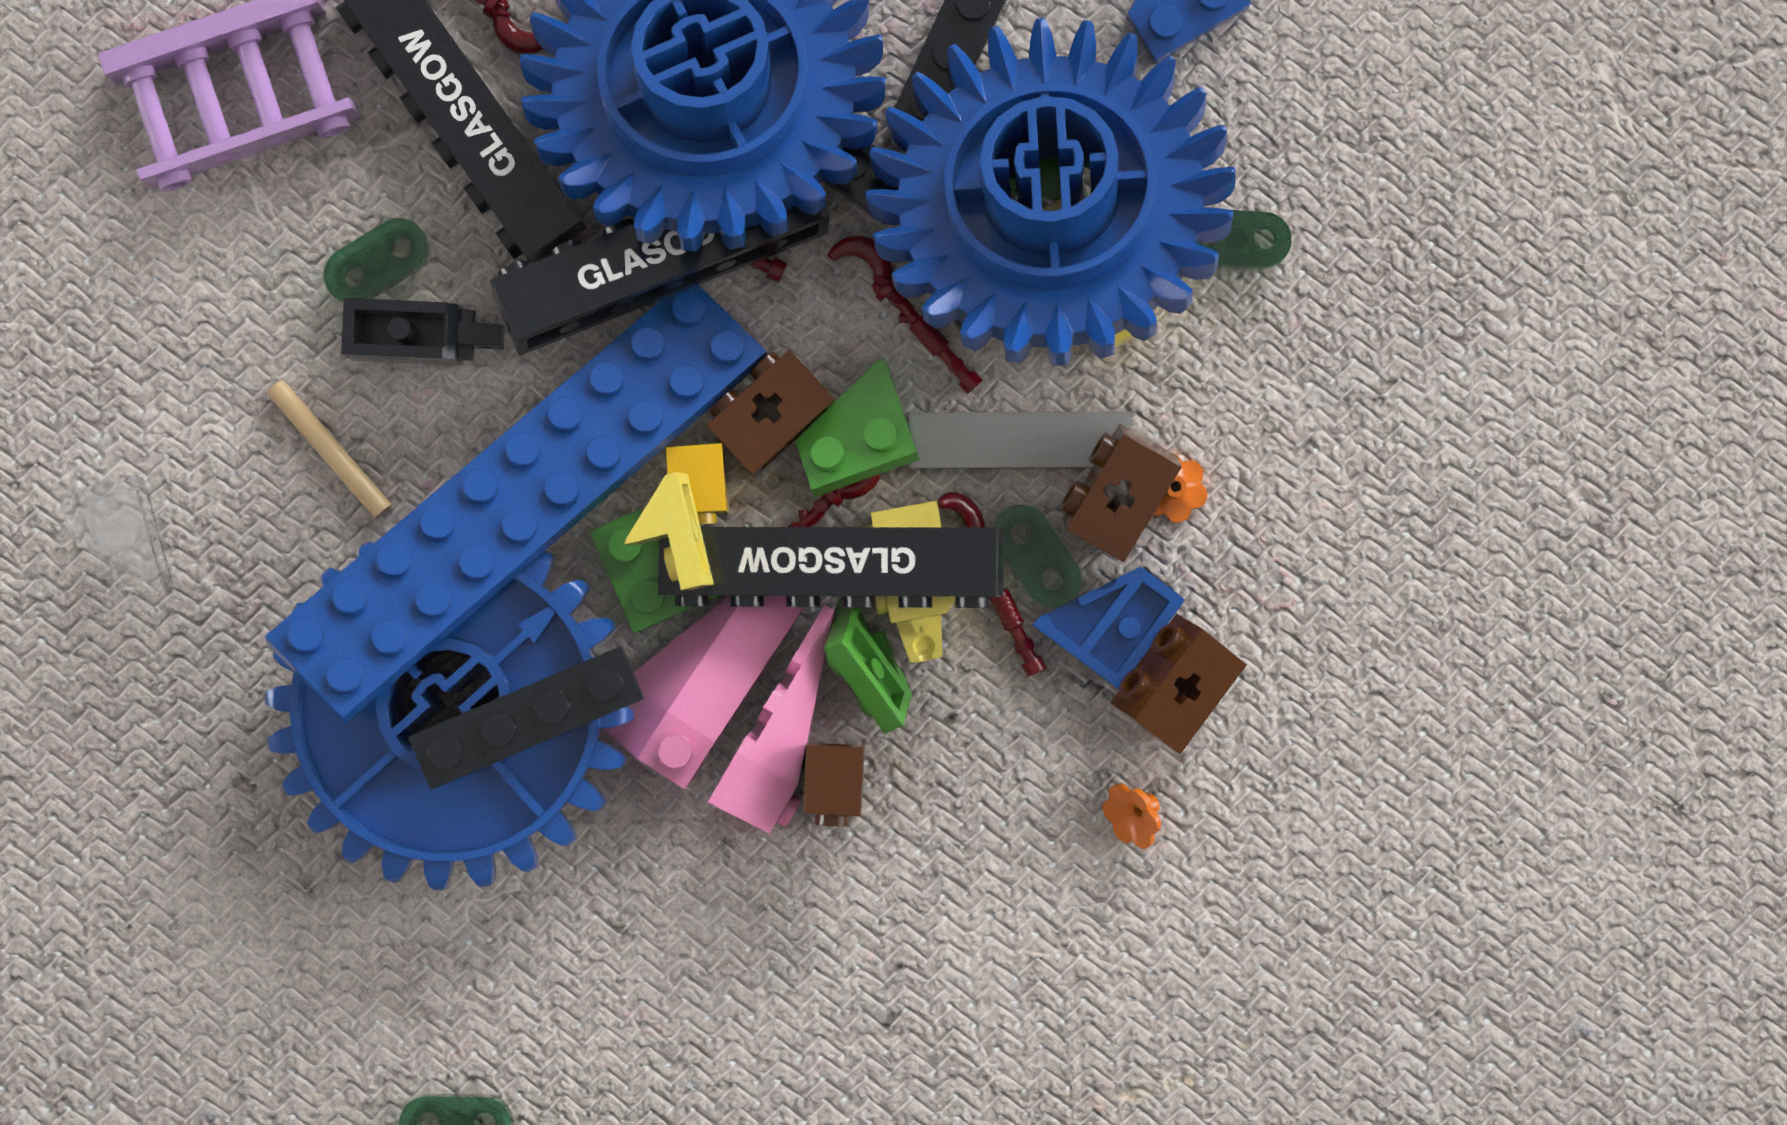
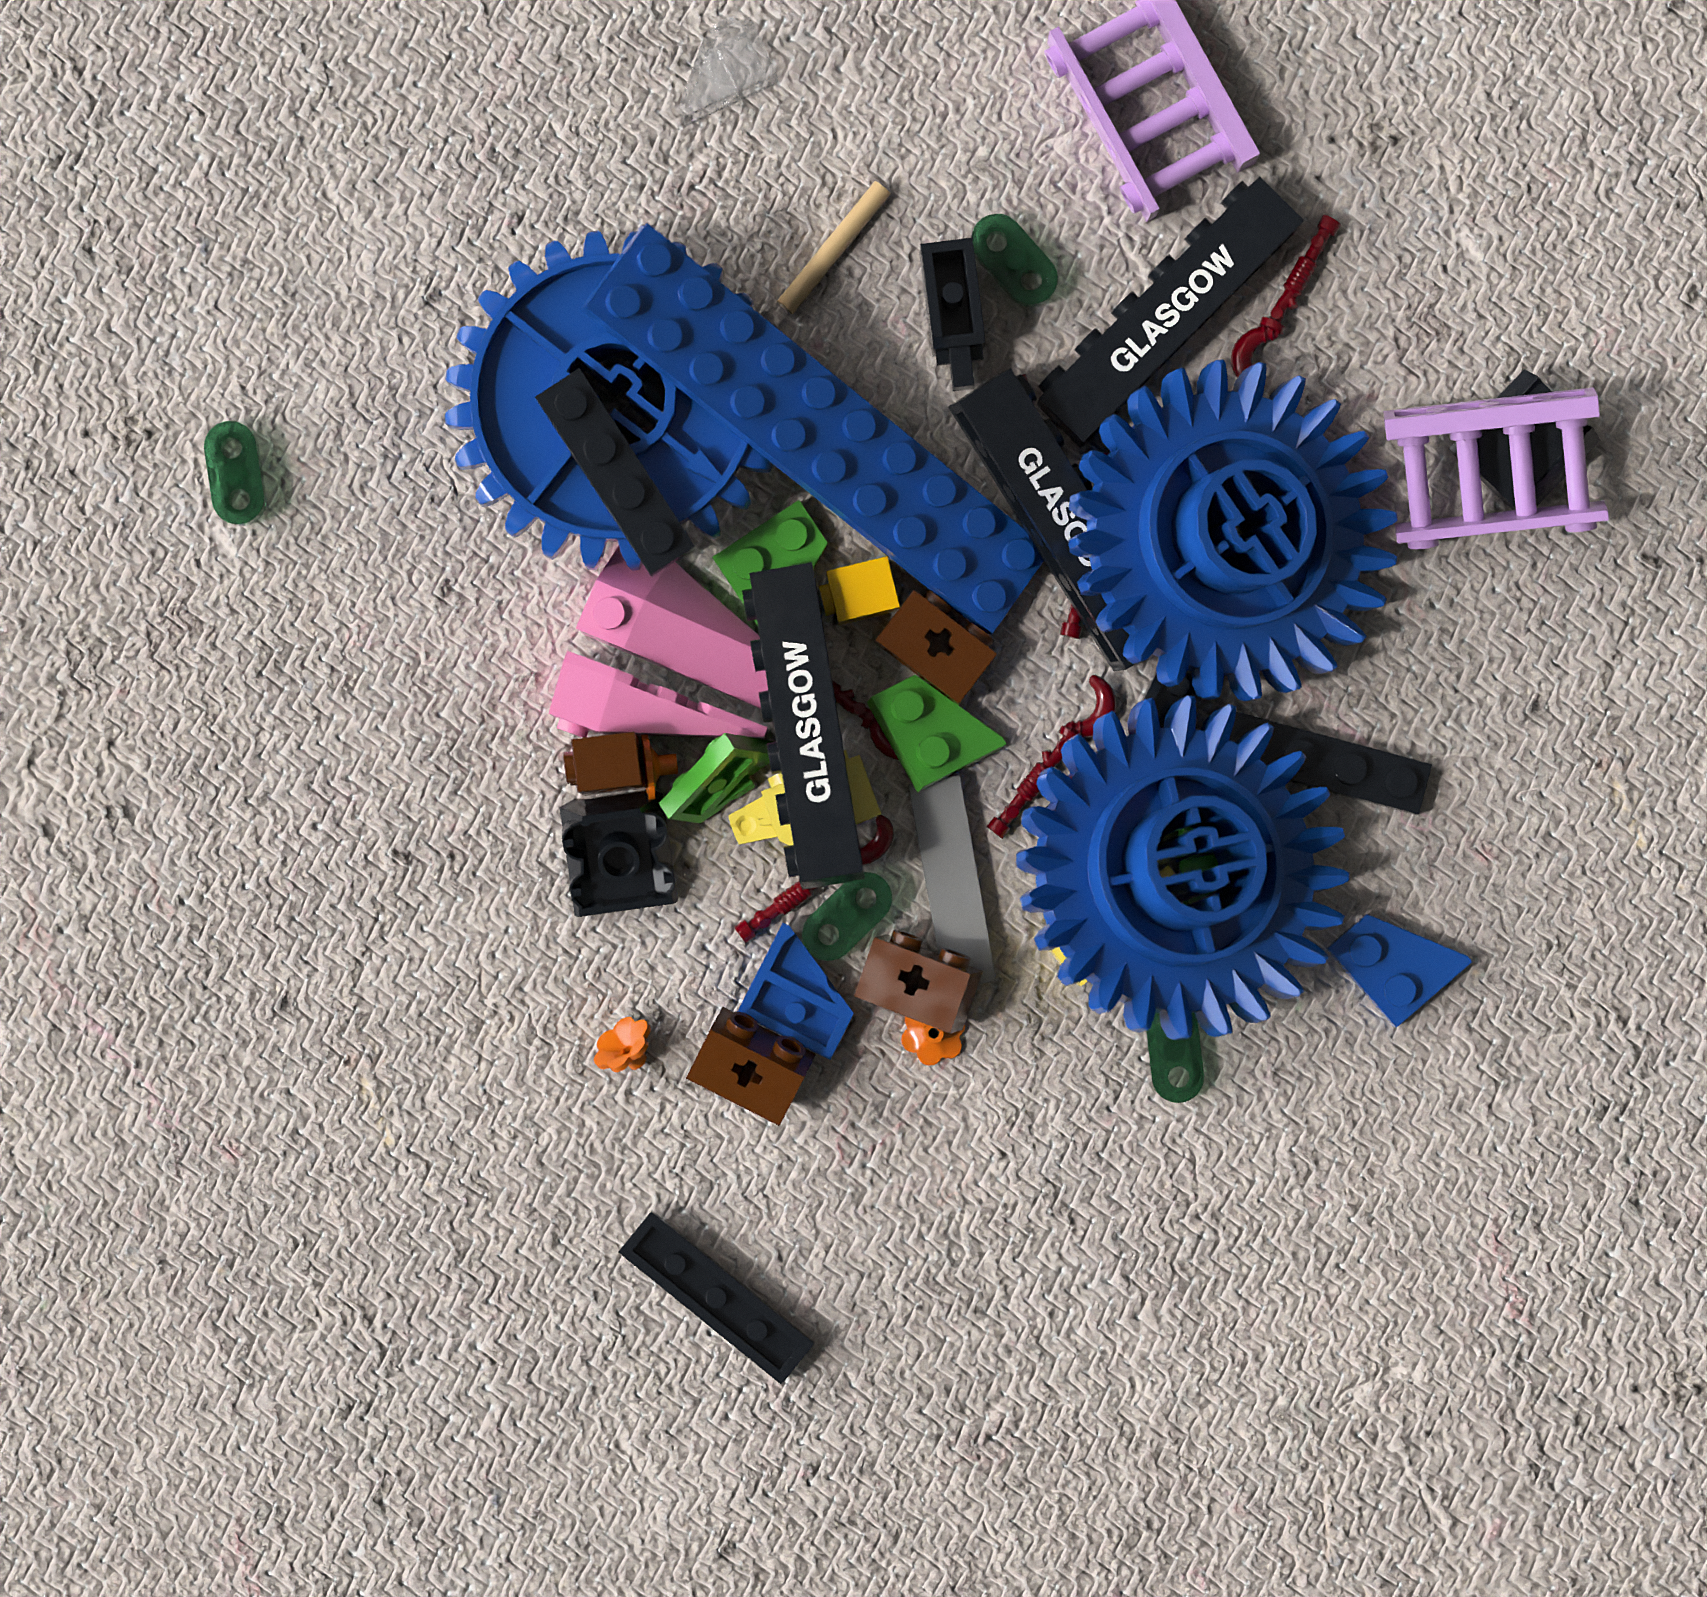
camera: 75 degrees right, 0 degrees up
light yellow slope [624,472,714,590] -> none
none -> black slope [559,789,678,917]
none -> black plate [618,1210,815,1385]
none -> orange plant [641,734,678,800]

